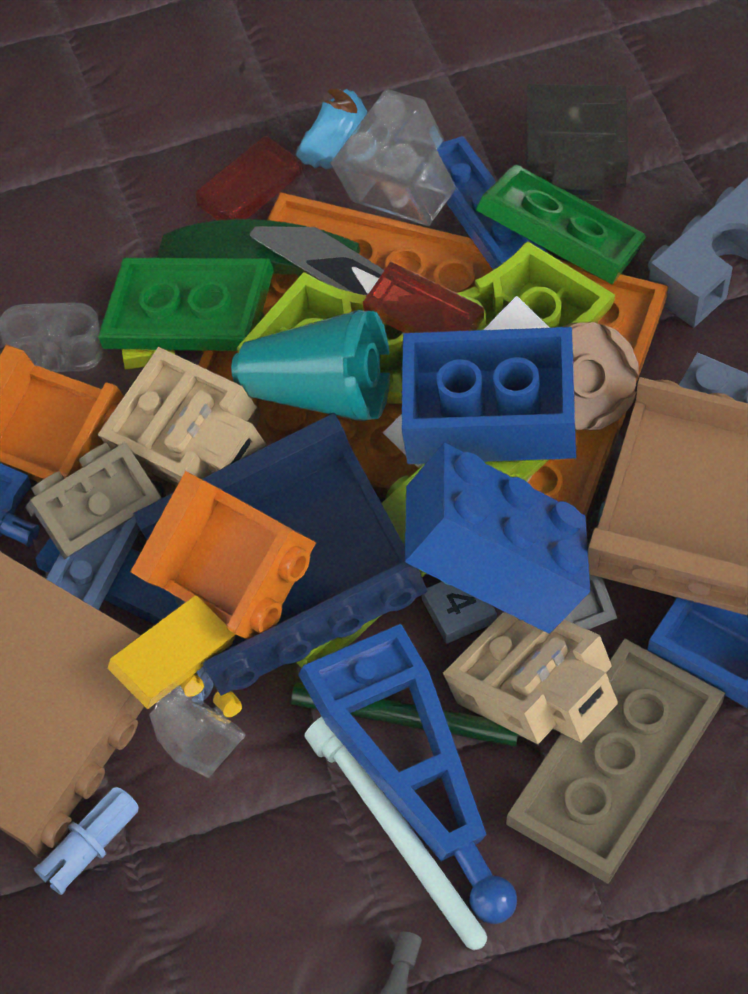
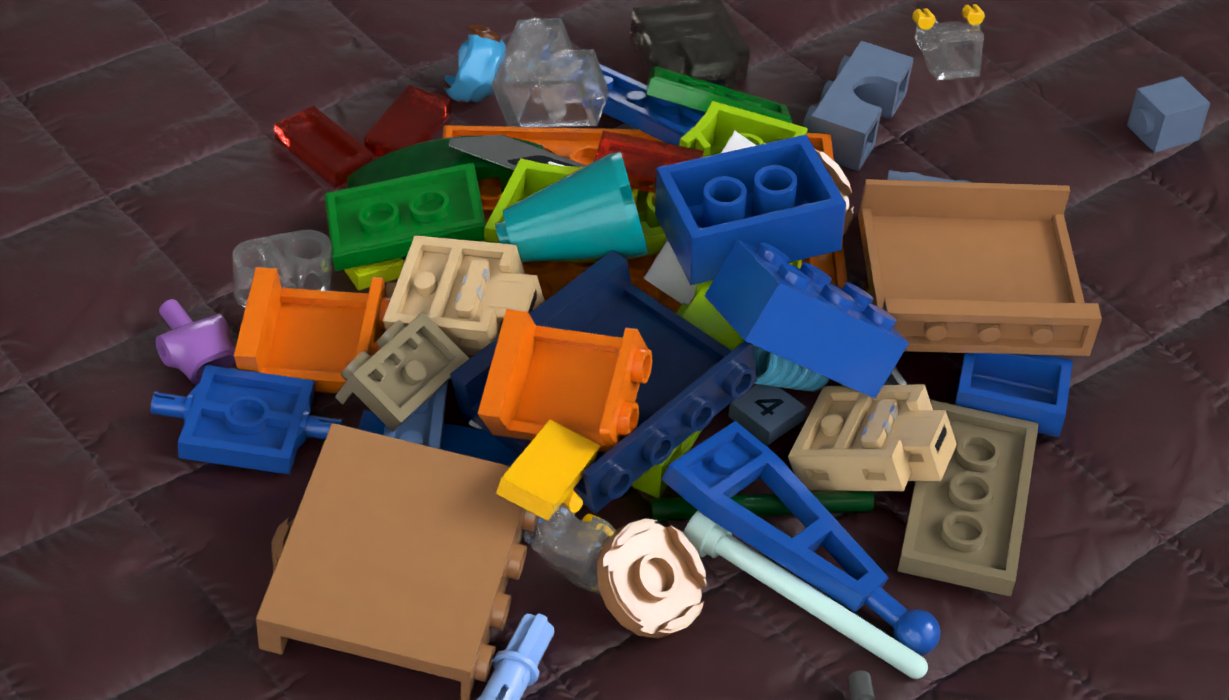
camera: 25 degrees left, 15 degrees down
none -> clear red tile [274,106,374,189]
none -> tile [597,518,706,638]

